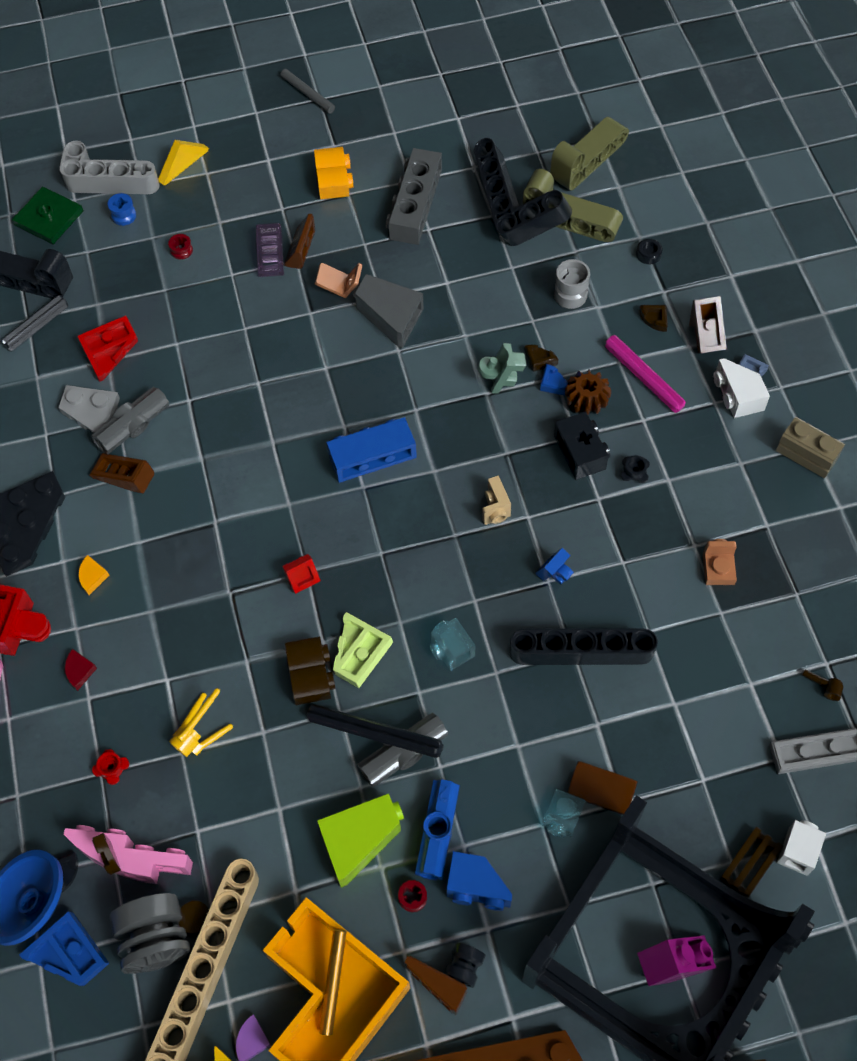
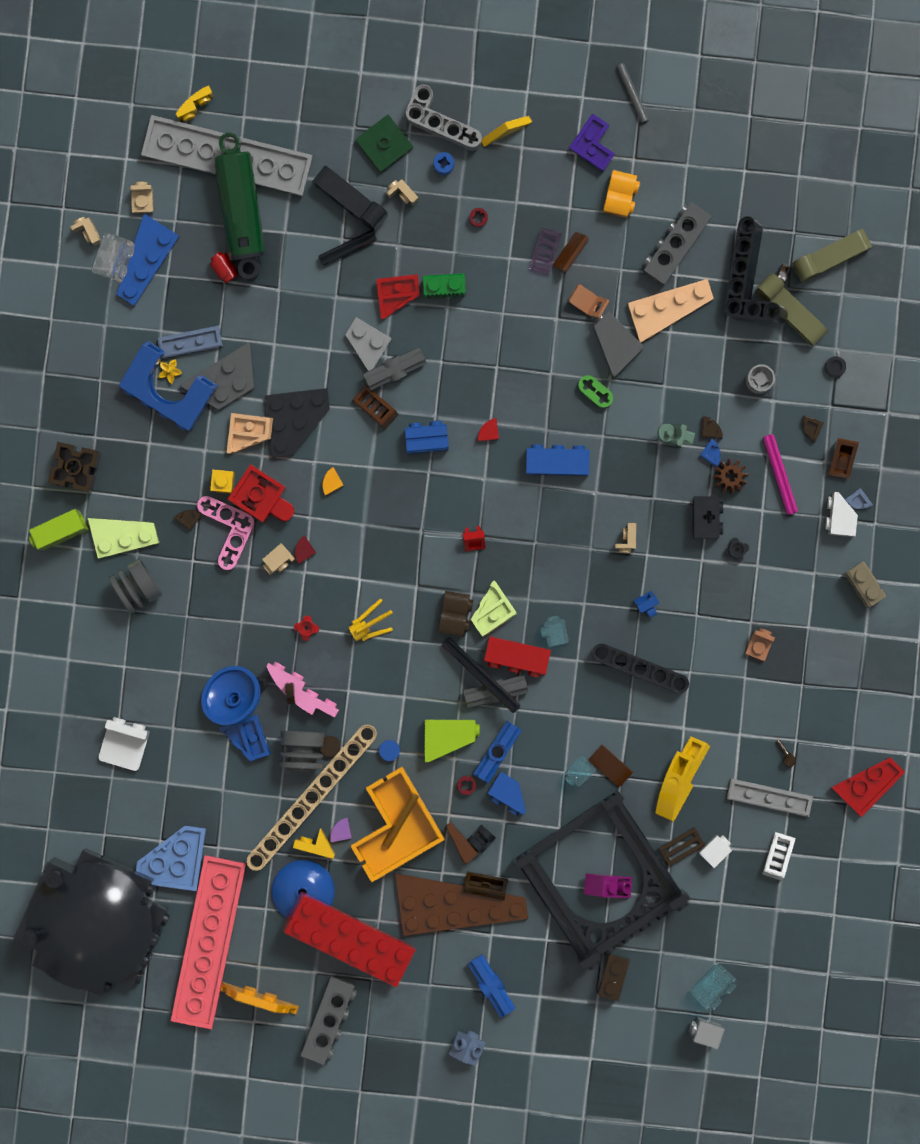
camera: 20 degrees right, 25 degrees up
none -> tan brick [262,543,296,575]
none -> blue tile [379,740,400,761]
none -> tan bracket [386,179,419,206]
none -> blue brick [405,421,449,454]
none -> green brick [423,273,466,299]
none -> dark brown tile [463,871,508,900]
none -> red tile [478,418,499,442]
none -> red brick [484,636,551,678]
none -> dark purple plate [569,113,615,172]
none -> bright green beam [578,375,613,408]
none -> light nougat wing [628,279,714,343]
none -> yellow slope [655,736,710,822]

